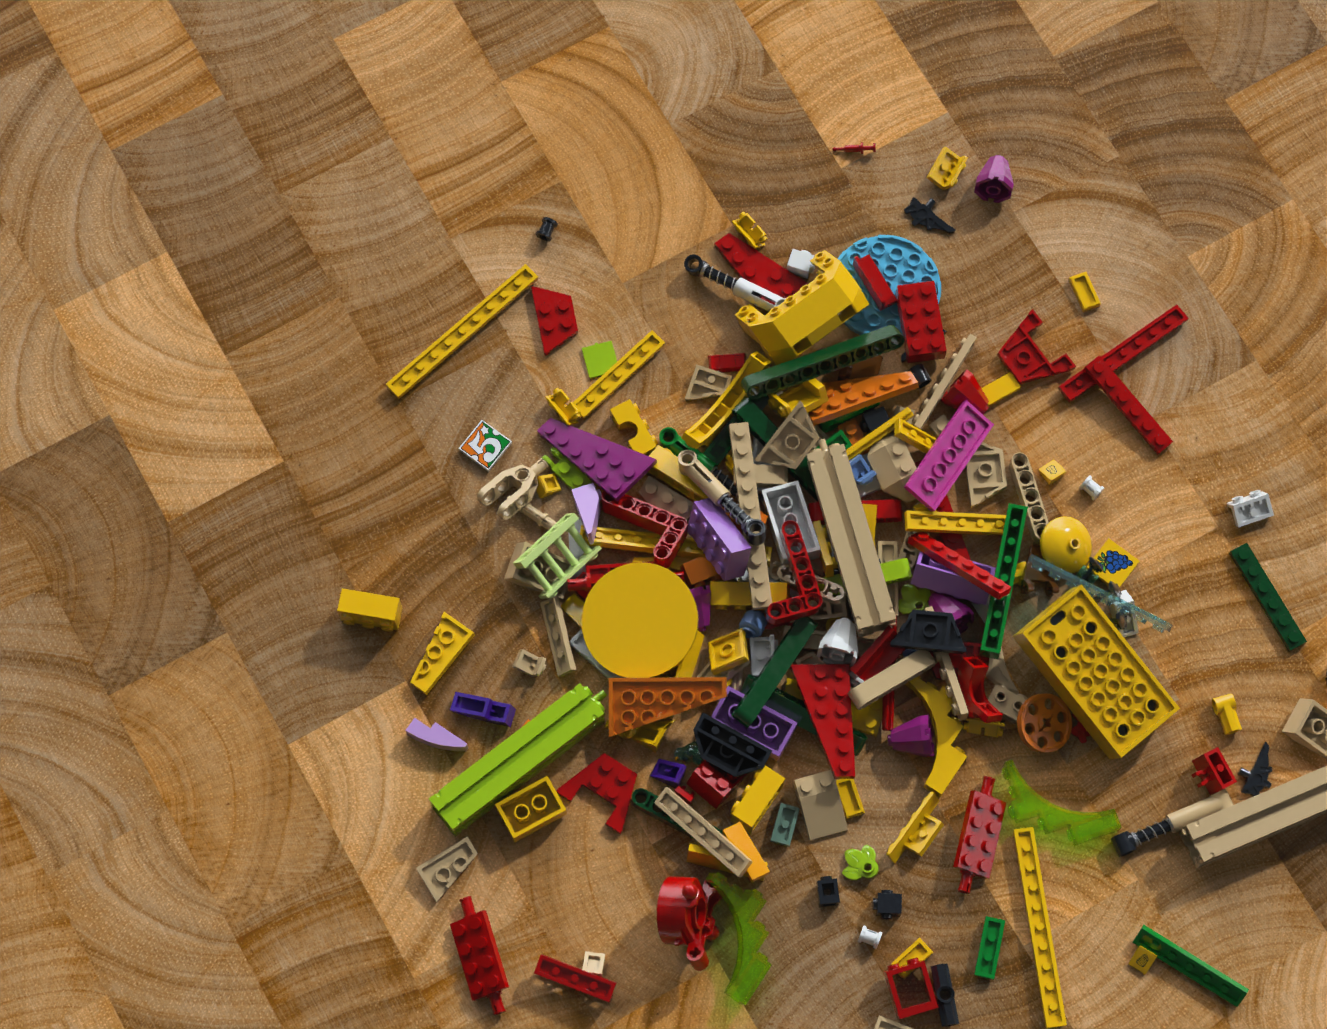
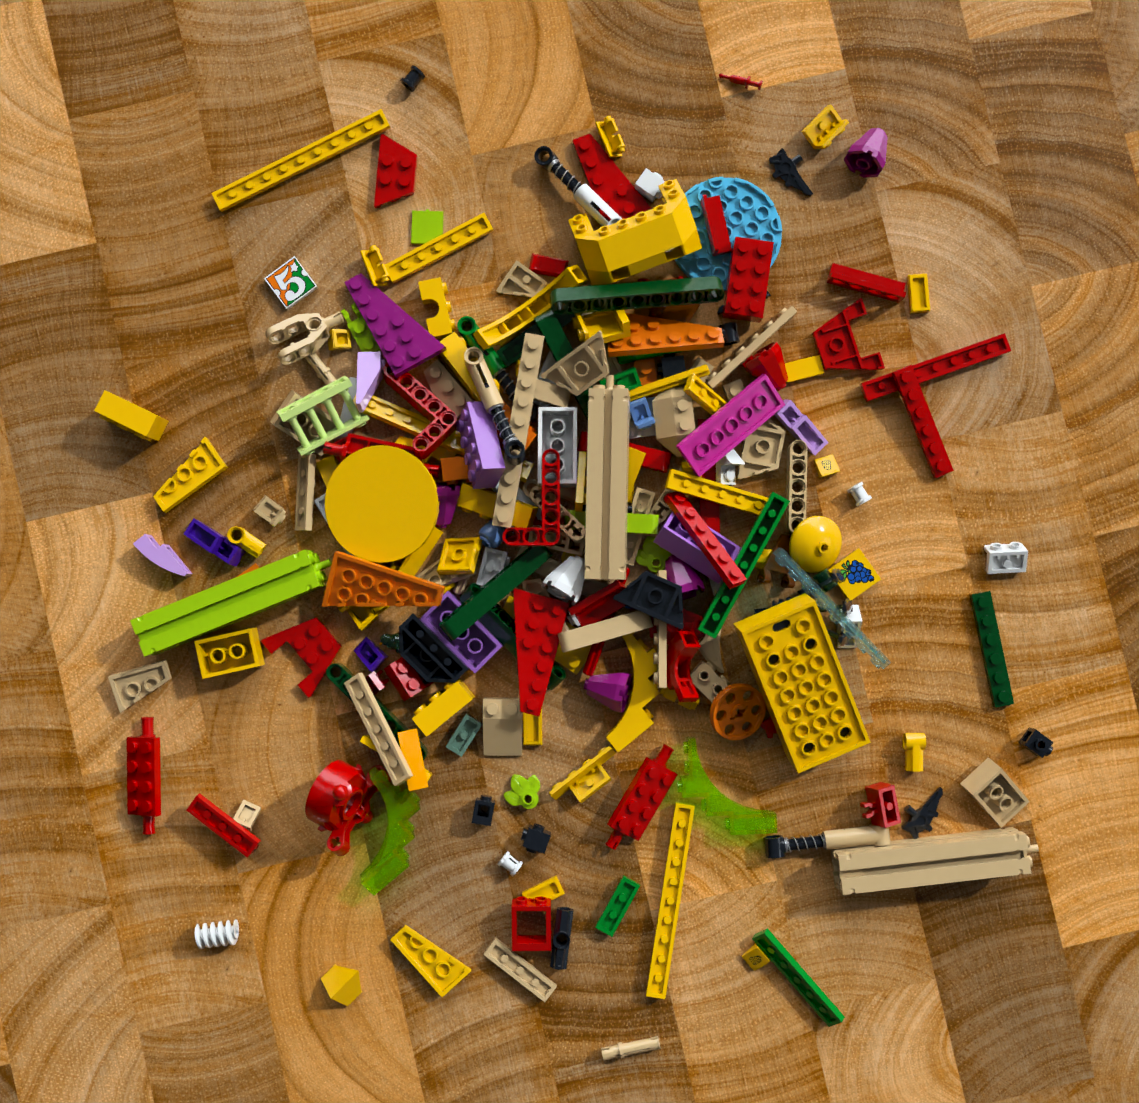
camera: 15 degrees right, 15 degrees up
none -> yellow piece [227,526,267,558]
none -> white slope [716,449,745,485]
none -> lavender slope [774,399,829,456]
none -> red fence [826,263,906,303]

